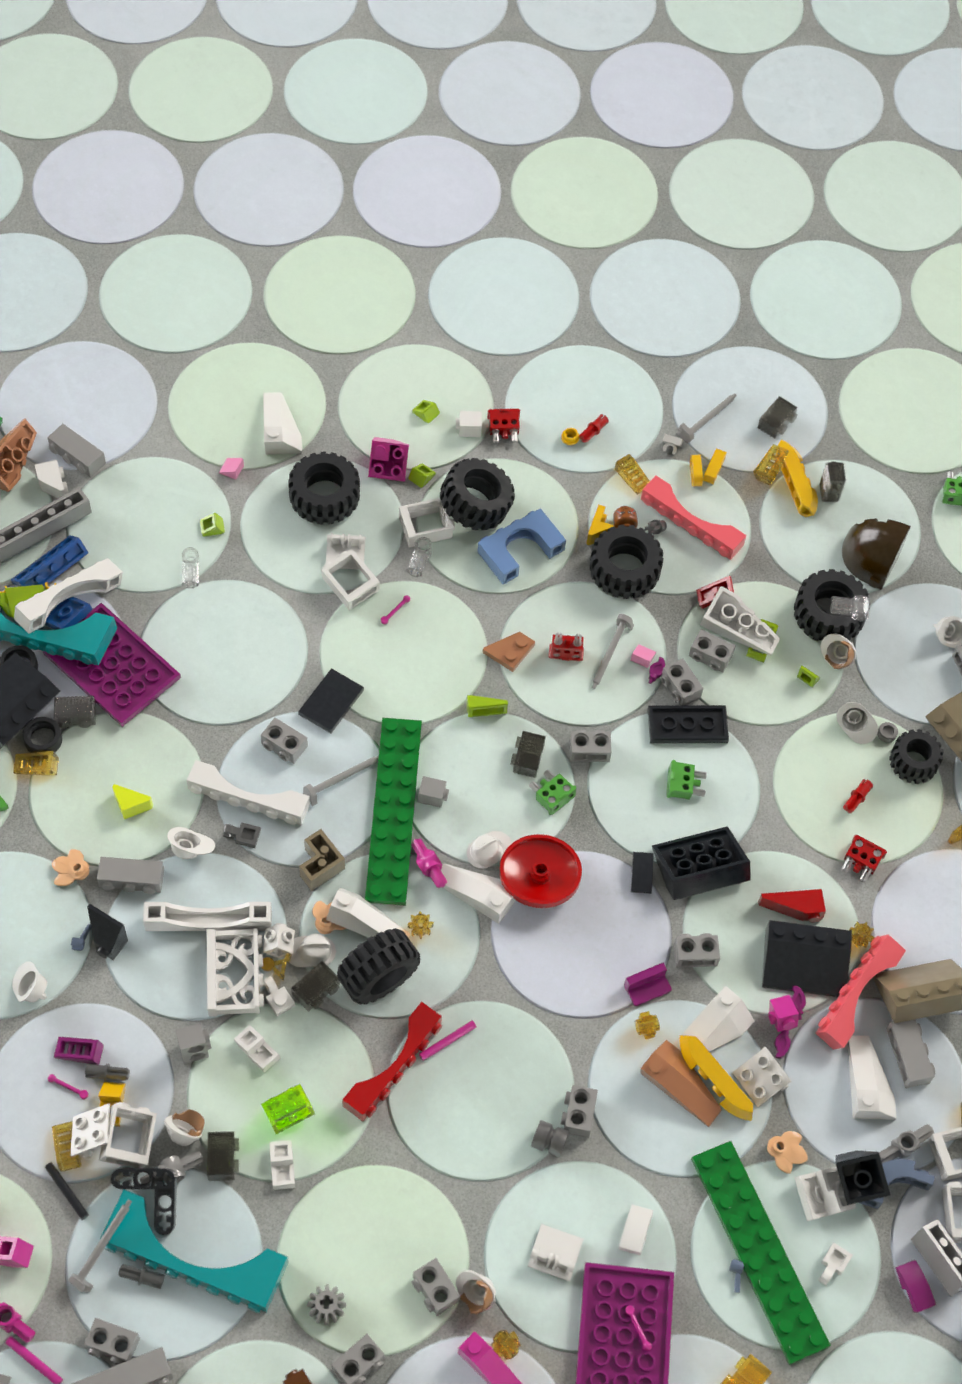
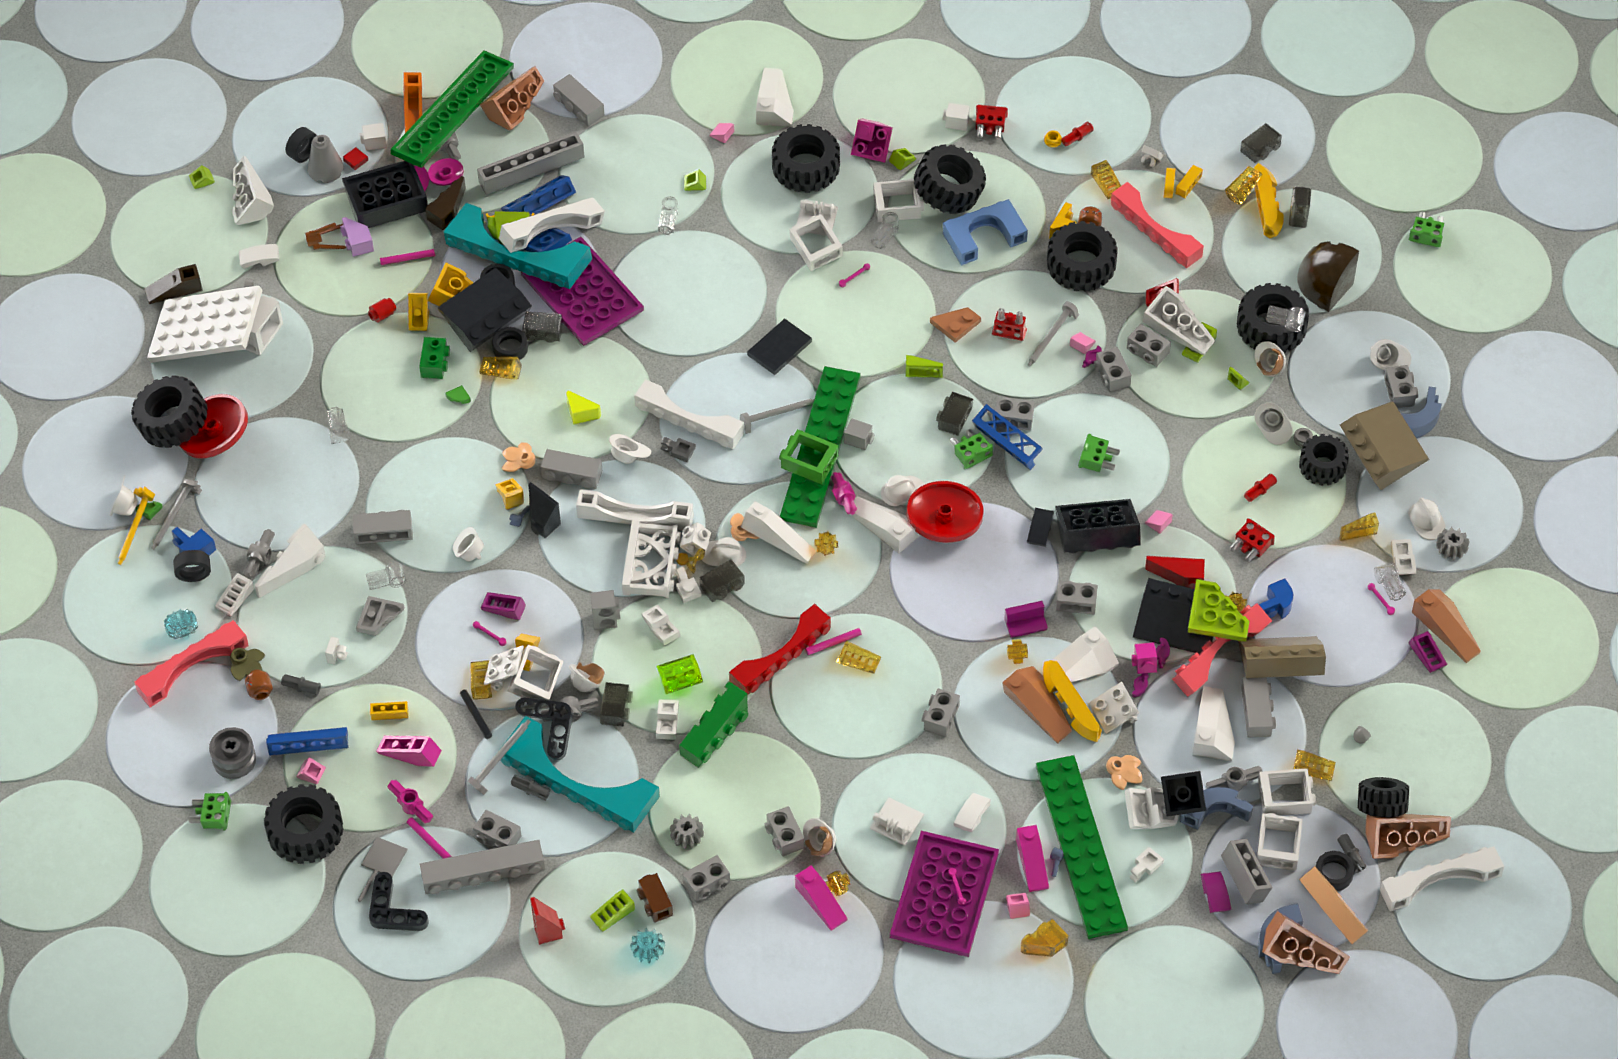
camera: 15 degrees right, 5 degrees down
white slope [35,460,68,499] -> none
dark grey axle [85,1064,130,1081] -> none
light grey brick [261,718,308,764] -> none
dark tan brick [299,829,345,891] -> none
black tyre [337,928,420,1005] -> none
lime slope [412,400,440,423] -> none
flat silver wheel [531,1120,569,1158] -> none
dark grey axle [645,520,667,535] -> none
black tile [647,705,729,743] -> none
light grey piece [676,393,737,443] -> none
none -> yellow slope [495,478,524,510]
none -> green wedge [679,681,748,768]
none -> bright green window [779,429,838,484]
none -> clear yellow slope [836,641,881,674]
none -> blue fence [972,404,1043,471]
none -> bright pink slope [1006,893,1030,919]
none -> dark pink slope [1016,825,1049,892]
none -> bright pink slope [1145,510,1173,534]
none -> lime plate [1188,579,1249,642]
none -> blue brick [1259,578,1294,619]

